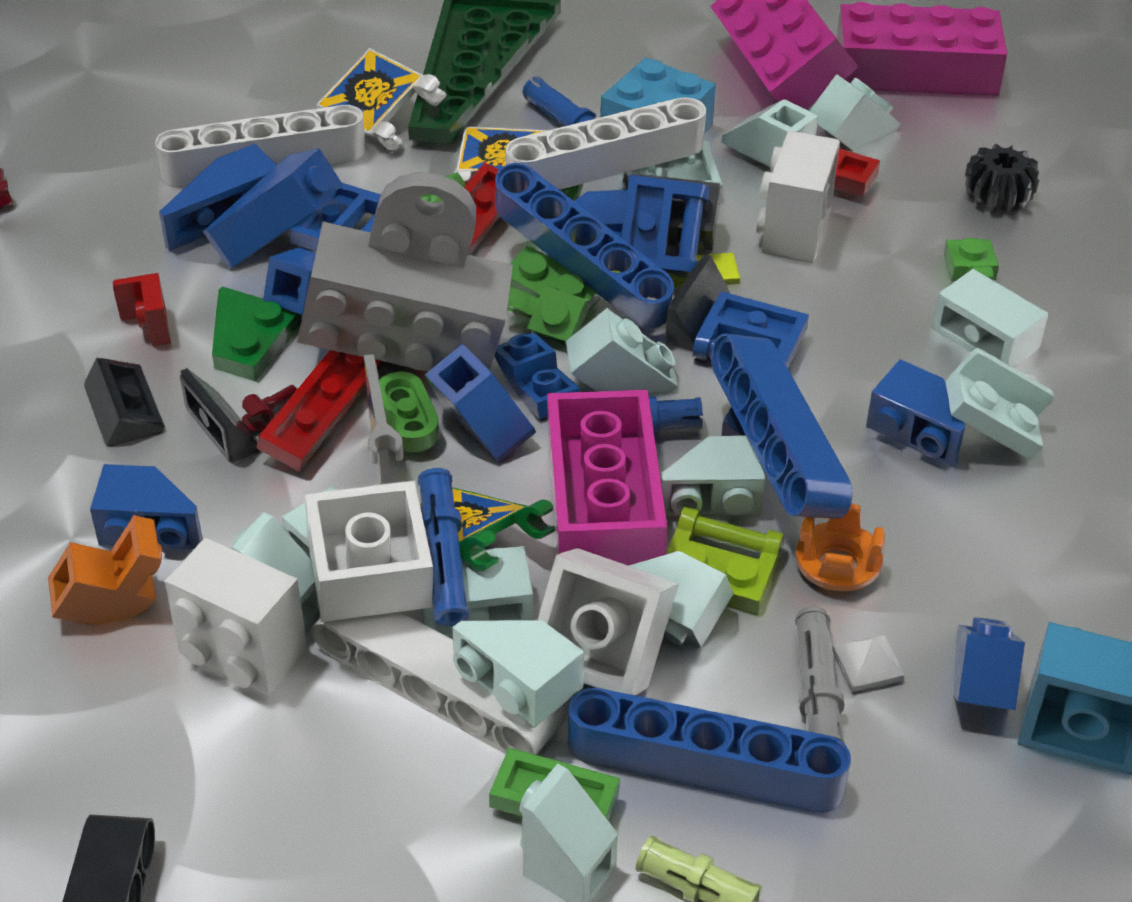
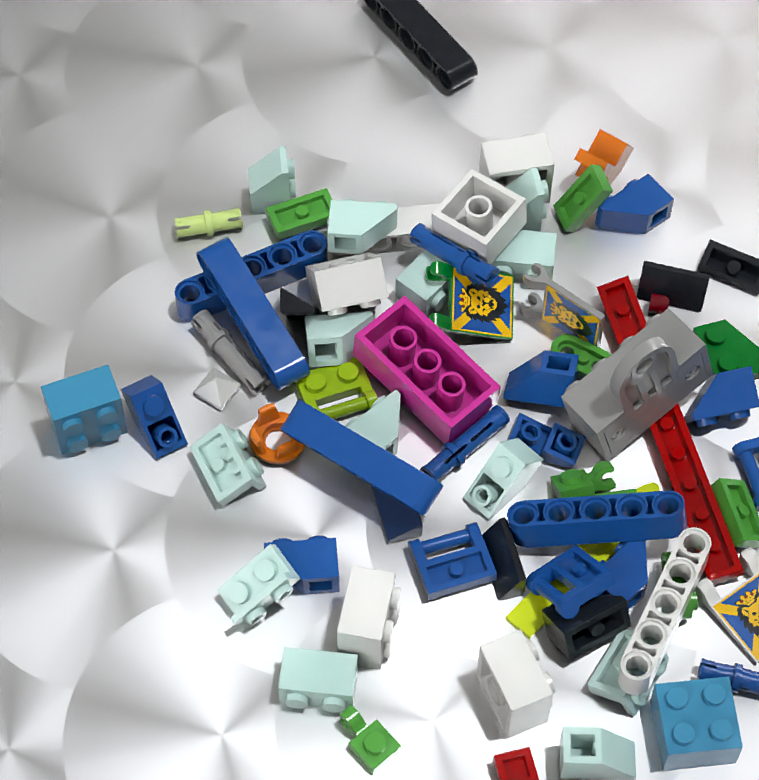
camera: 140 degrees right, 15 degrees up
none -> light aqua bracket [189,423,266,506]
none -> blue beam [196,237,310,391]
none -> black slope [280,287,319,316]
none -> white brick [337,565,401,670]
none -> bright green plate [553,164,613,232]

